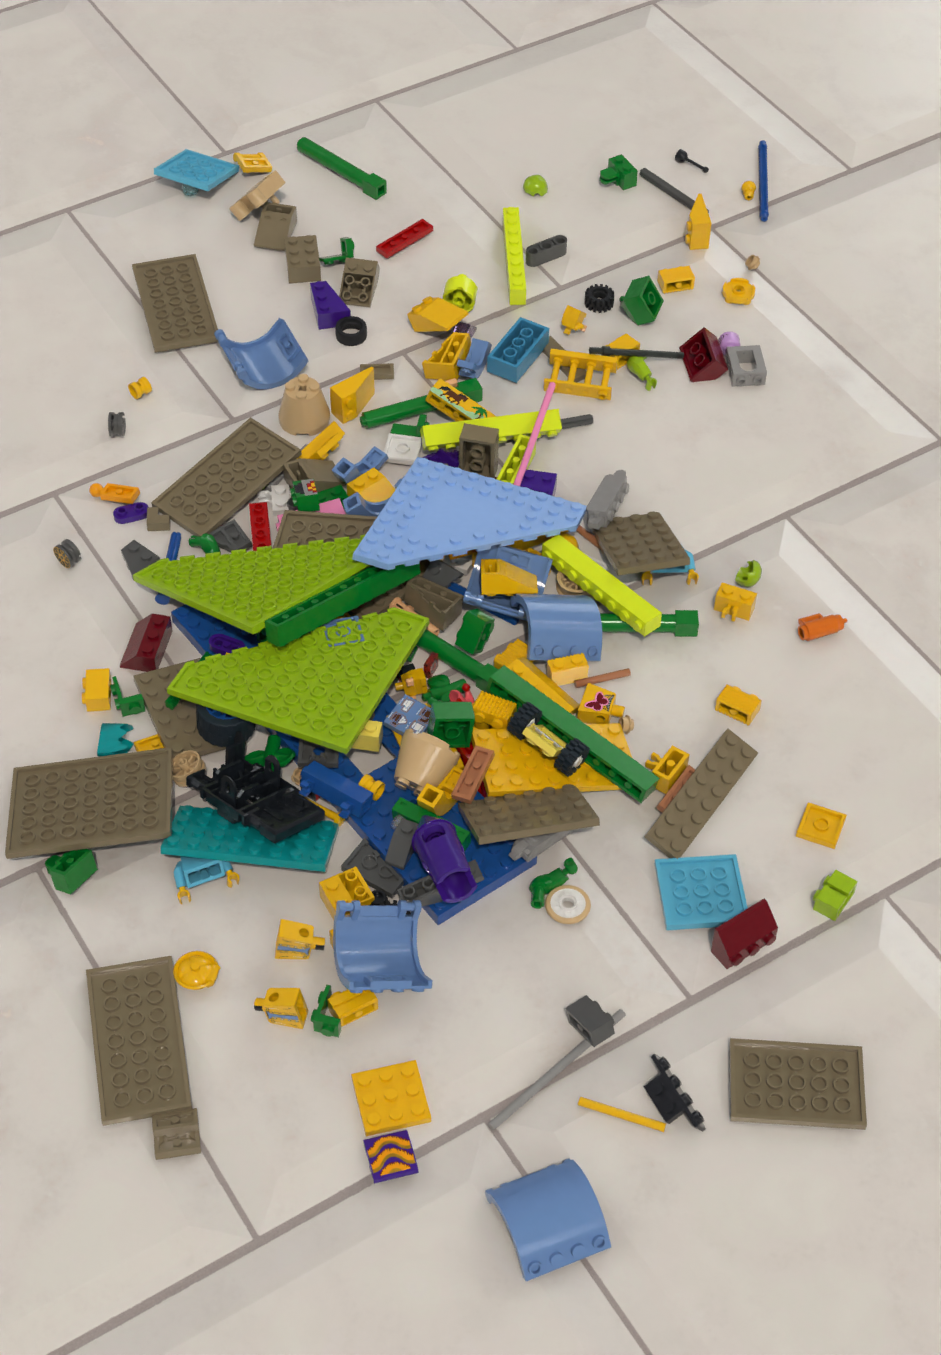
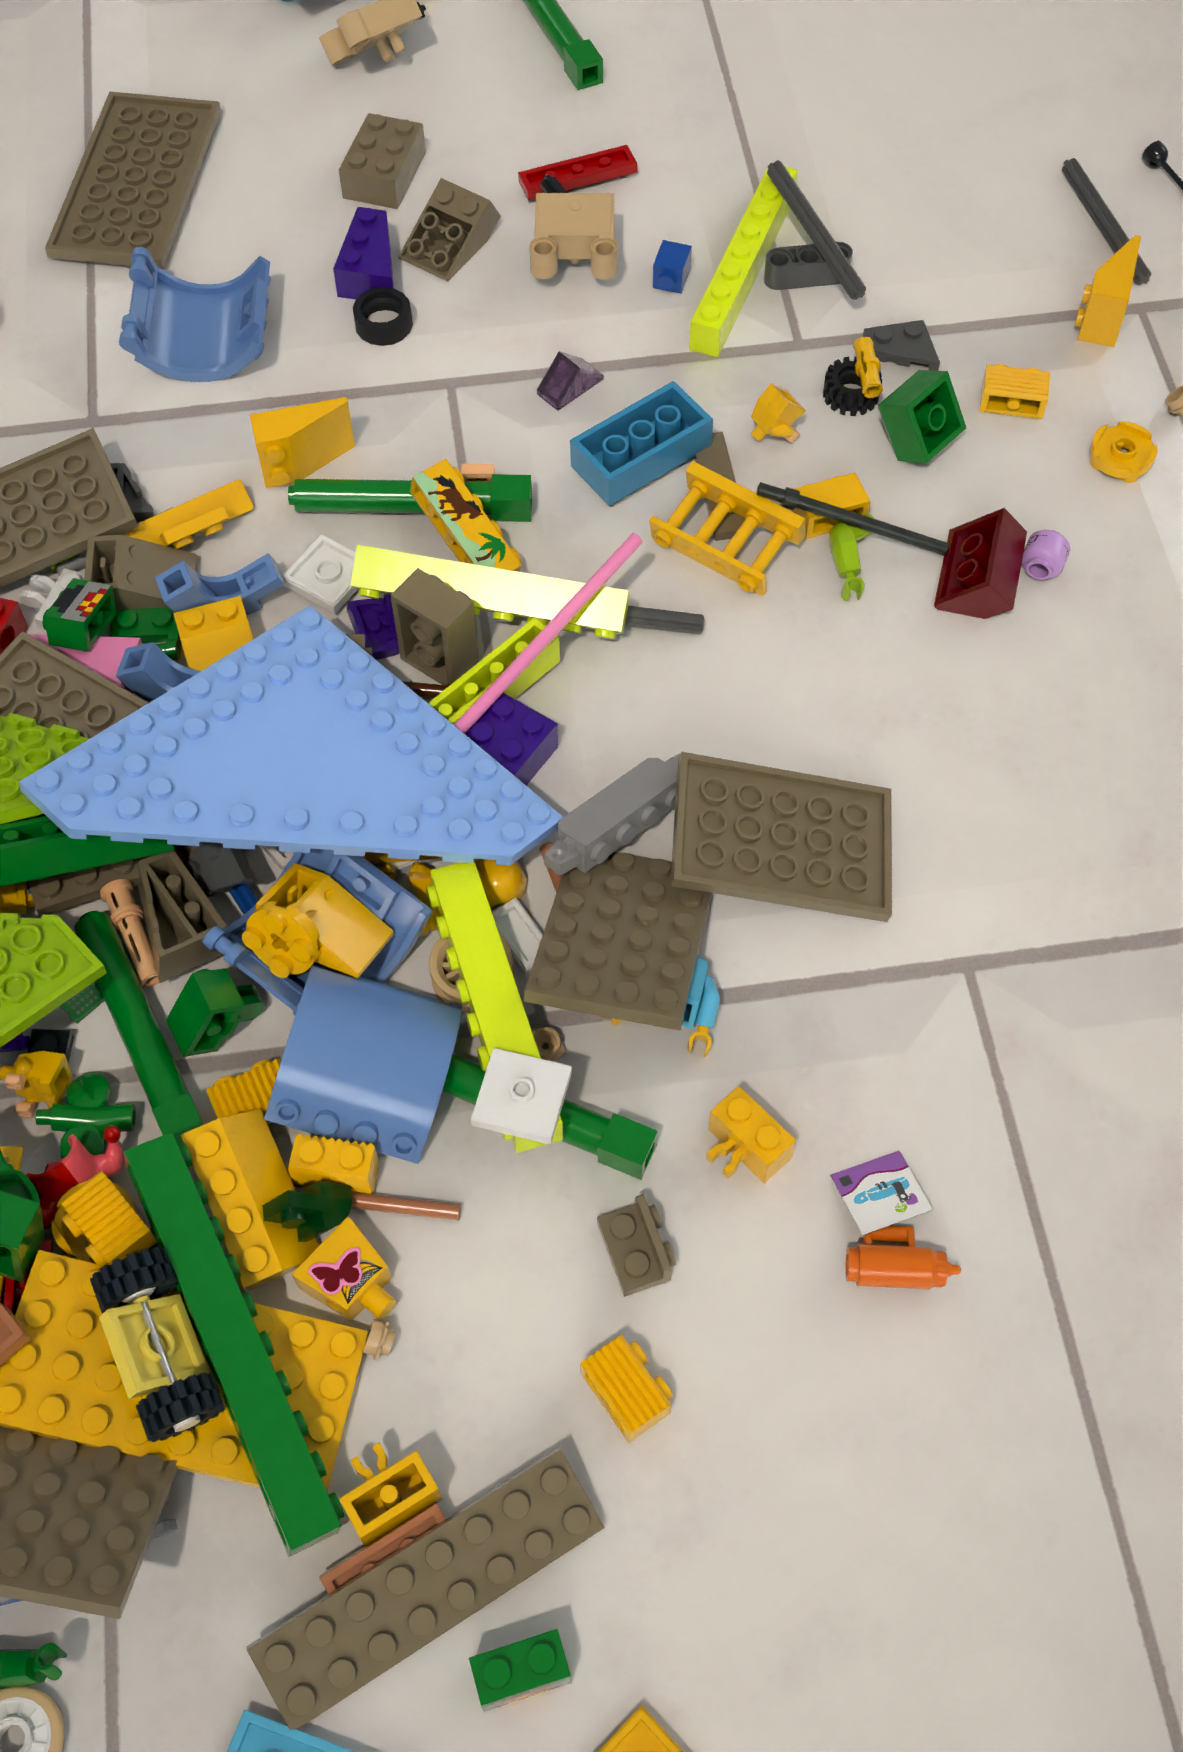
camera: 25 degrees right, 10 degrees up
dark tan slope [254,202,297,251] -> none
tan cone [278,374,330,436] -> none
green bracket [319,237,354,264] -> none
dark tan tile [360,363,394,380] -> none
green bracket [390,414,430,437] -> none
yellow slope [407,296,468,332] -> none
yellow wedge [422,332,471,380] -> none
clear red tile [424,652,438,679] -> none
neon yellow brick [443,274,478,312] -> none
medium blue arch [457,338,492,378] -> none
lime hair [523,175,548,196] -> none
green brick [600,154,638,190] -> none
light grey panel [725,345,767,387] -> none
lime hair [735,560,762,587] -> none
none -> yellow plate [242,901,322,978]
none -> dark green brick [262,1180,352,1242]
none -> green brick [469,1629,572,1712]
none -> white plate [471,1048,572,1145]
none -> tan piece [529,175,618,280]
none -> dark tan bracket [597,1194,676,1297]
none -> blue brick [653,240,692,294]
none -> dark tan plate [670,751,892,922]
none -> dark grey axle [767,160,866,300]
none -> sticker [830,1151,933,1235]
none -> yellow pin [853,337,883,398]
none -> dark grey wing [863,320,940,371]

